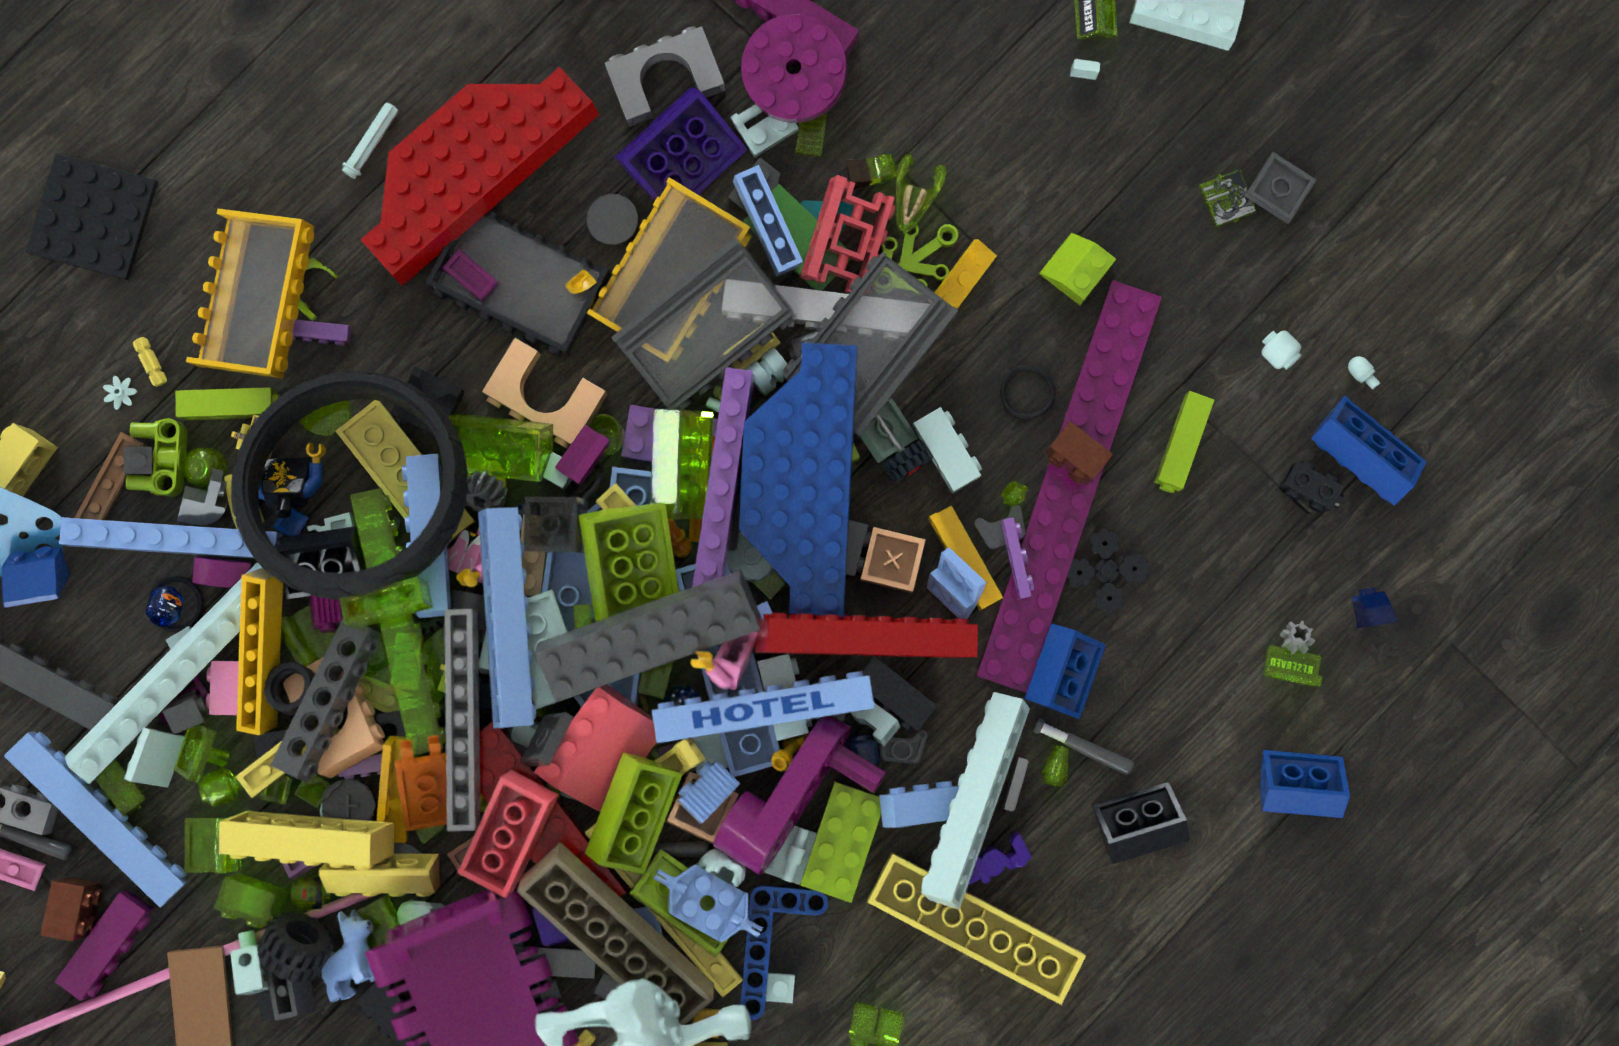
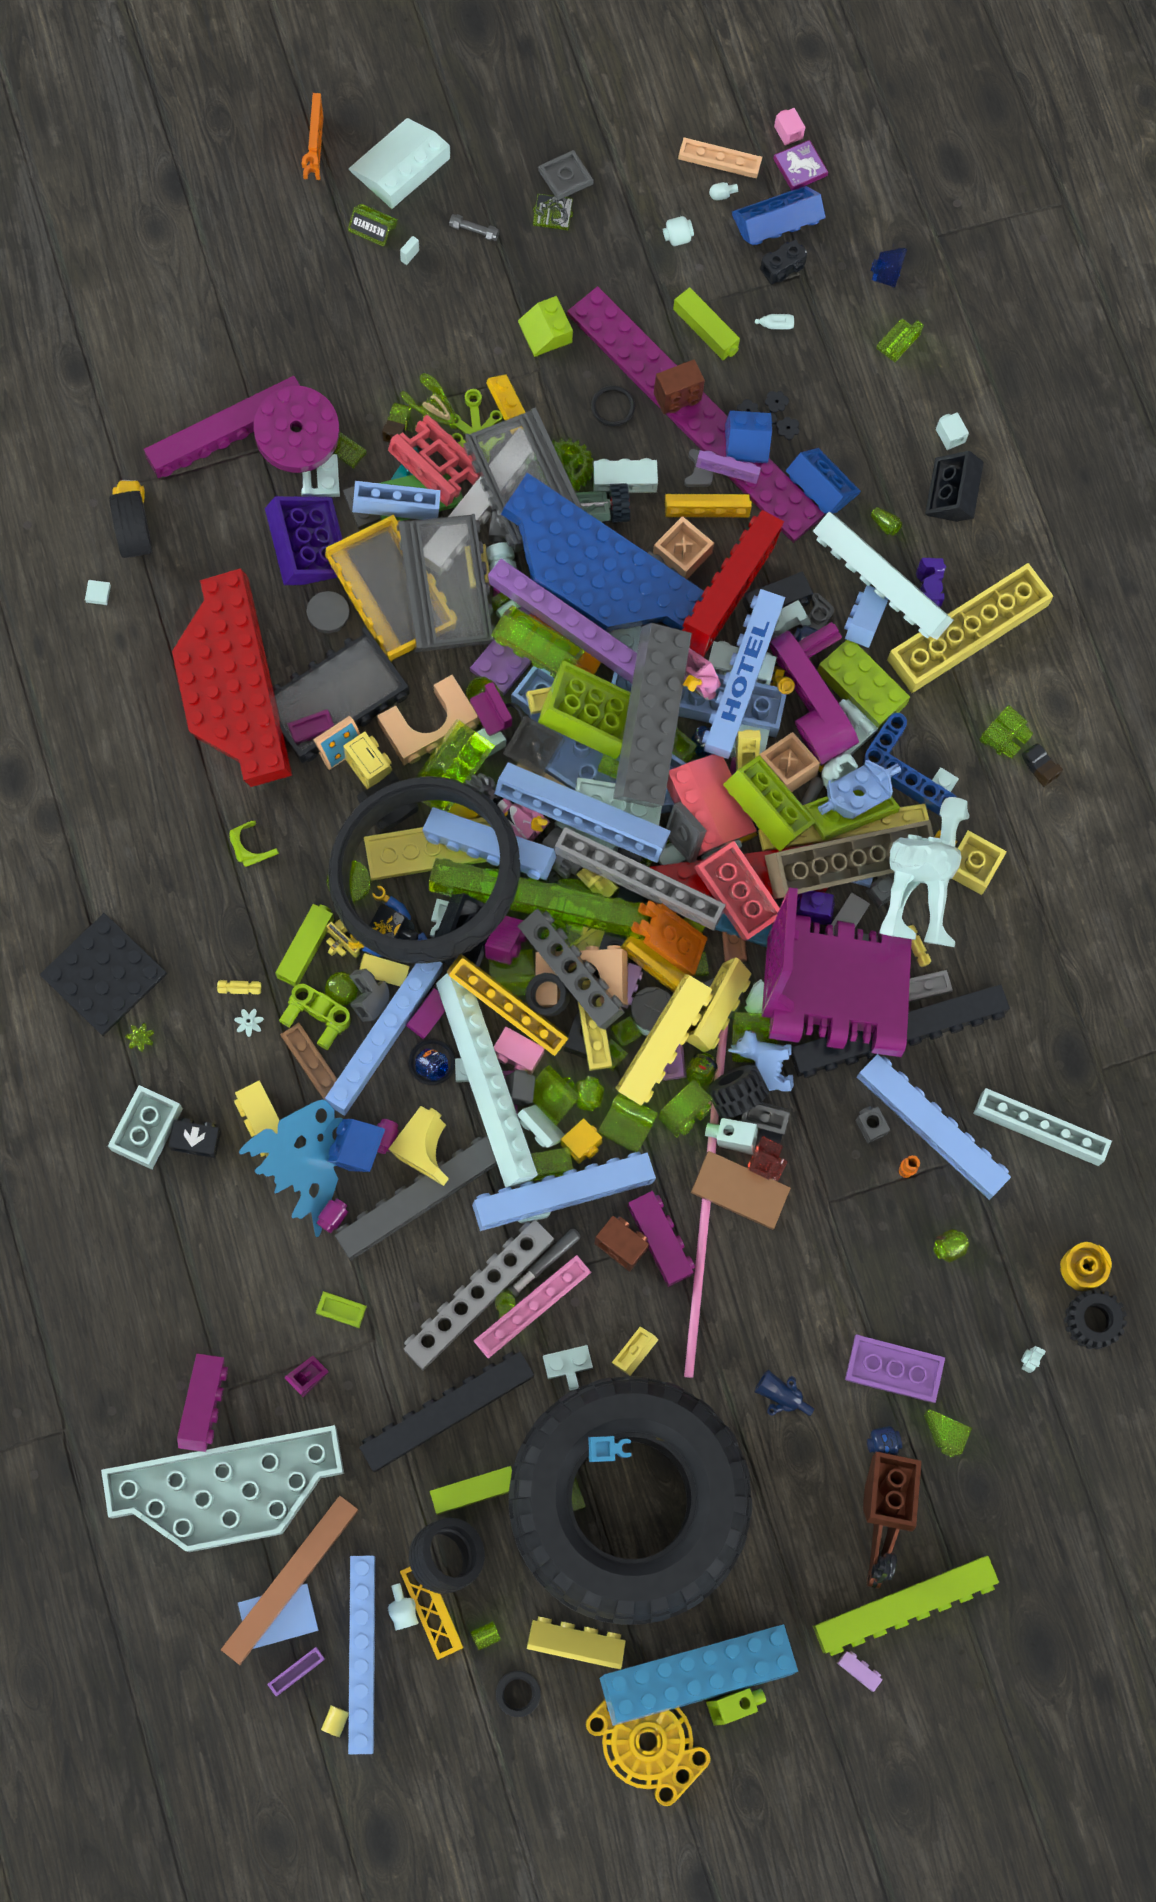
camera: 70 degrees left, 10 degrees down
dark grey brick [124,446,152,474] -> none
clear window [186,209,314,379] -> none
medium lavender piece [293,320,352,346] -> none
clear neon green brick [339,577,433,629] -> none
light aqua axle [342,103,398,179] -> none
yellow tile [565,269,597,294] -> none
light grey arch [605,26,725,127] -> none
light blue brick [677,761,740,824] -> none
light blue slope [927,547,986,619] -> none
clear neon green plate [1002,481,1028,507] -> none
light grey tile [1002,757,1029,812] -> none
dark grey piece [1033,718,1134,775] -> none
blue slope [1260,750,1350,818] -> none
light grey gear [1280,621,1315,655] -> none
none -> clear neon green plant [125,1023,154,1052]
none -> slope [313,716,360,770]
none -> light yellow brick [343,732,392,789]
none -> magenta brick [377,1119,399,1154]
none -> light yellow arch [389,1106,449,1186]
none -> dark grey bar [449,214,500,241]
none -> clear neon green gear [537,437,594,491]
none -> yellow head [561,1118,602,1164]
none -> light nougat plate [678,138,762,179]
none -> blue slope [725,411,772,463]
none -> clear red brick [747,1135,788,1182]
none -> light aqua piece [755,314,794,329]
none -> tile [773,140,828,191]
none -> bright pink brick [774,108,805,146]
none -> light aqua brick [936,412,969,450]

